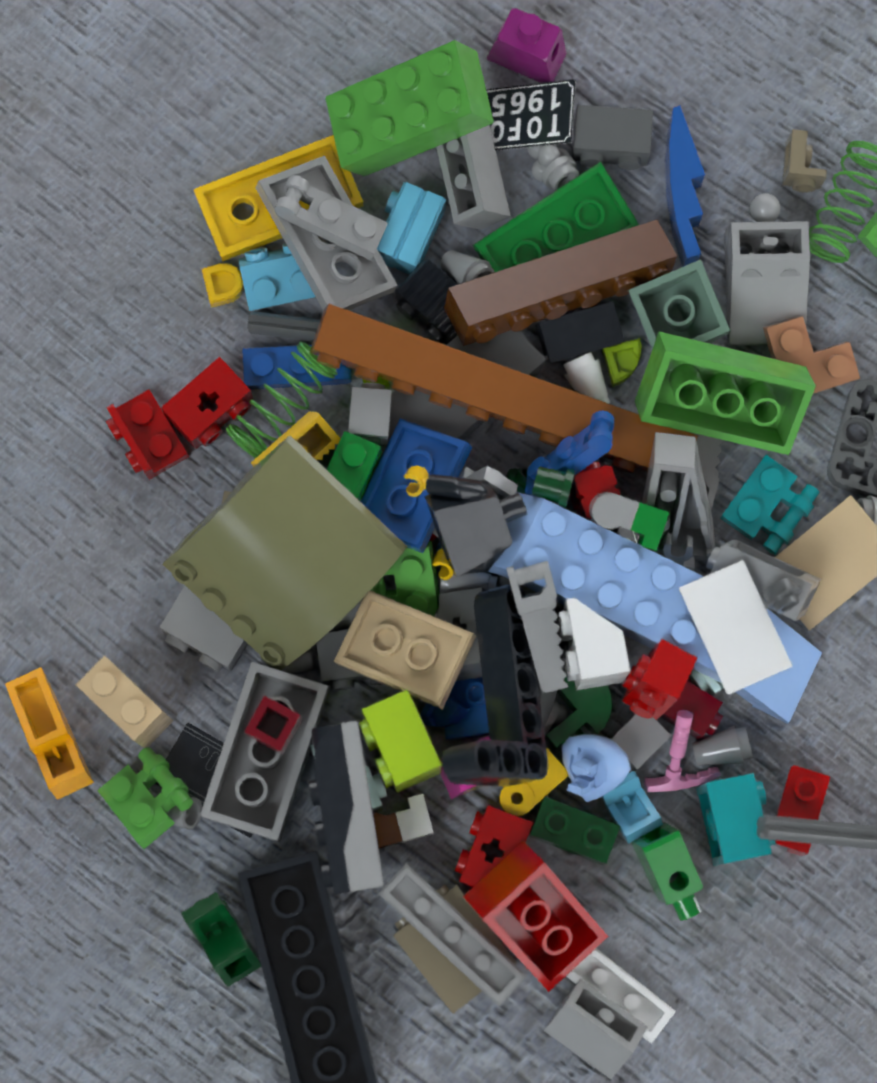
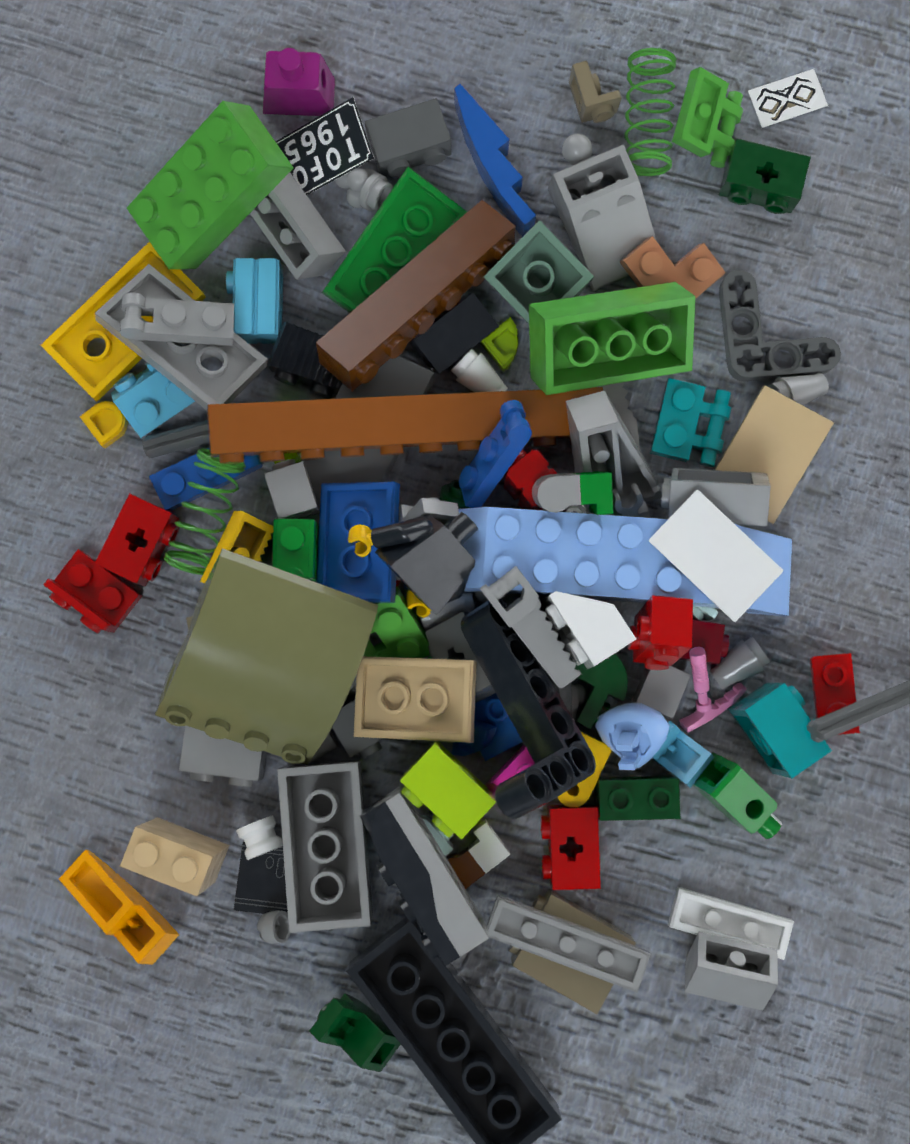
camera: 20 degrees left, 5 degrees up
bright green plate [97,747,193,849] -> none
dark red brick [244,695,303,755] -> none
light grey cone [441,250,495,284] -> none
red brick [463,841,609,992] -> none
dark green piece [532,466,575,509] -> none
dark grey plate [762,578,802,614] -> none
none -> white wheel [236,816,283,860]

